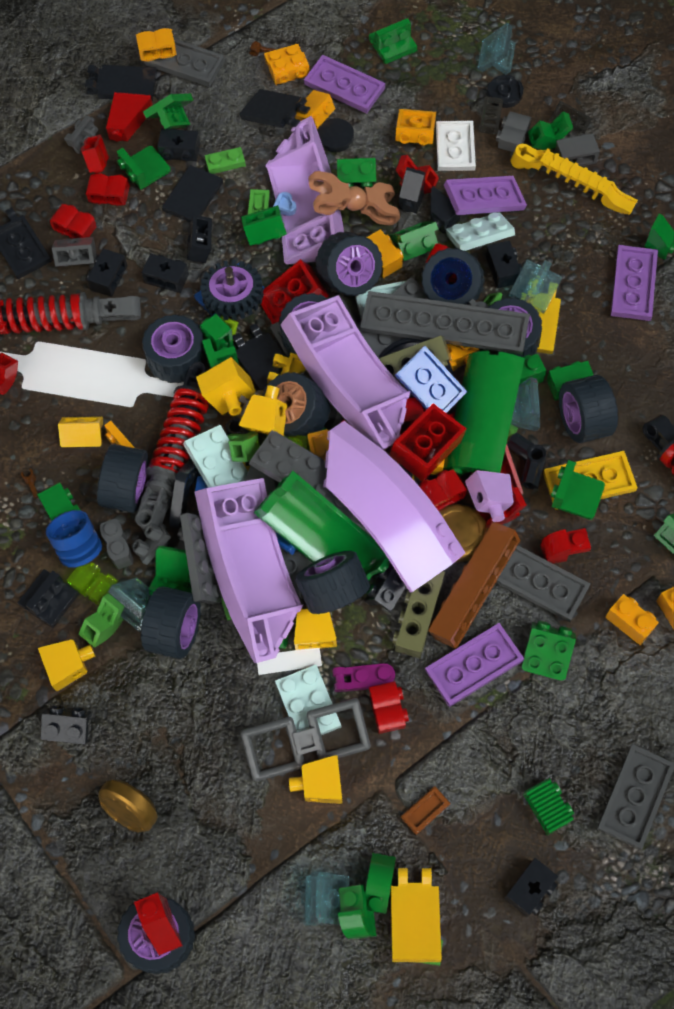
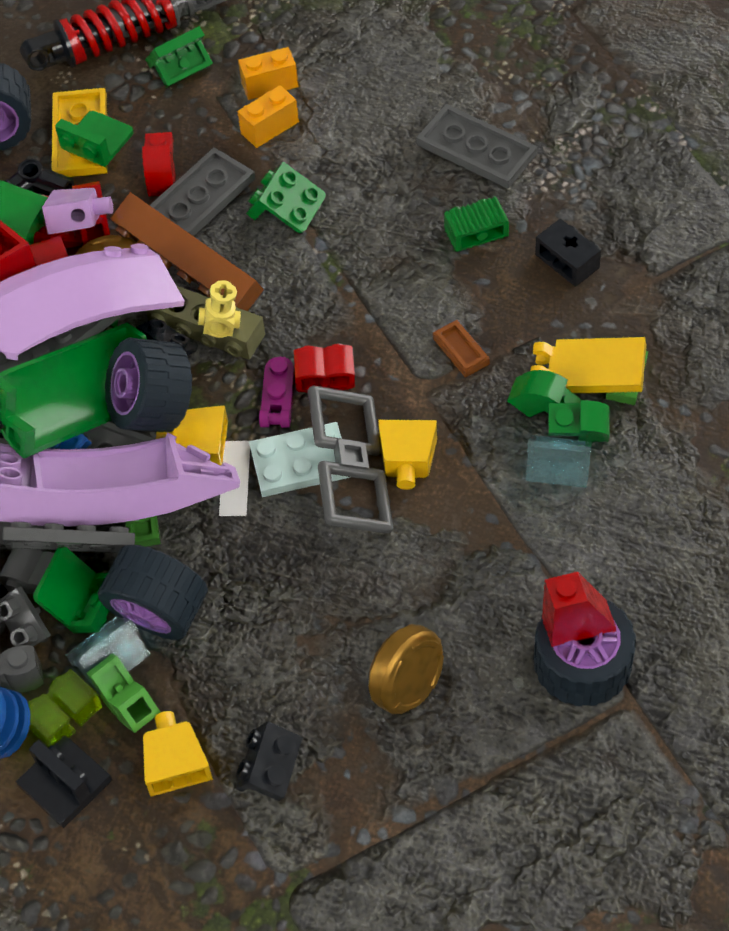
camera: 80 degrees left, 10 degrees down
medium lavender plate [425,623,524,707] -> none
none -> light yellow connector [198,280,241,338]

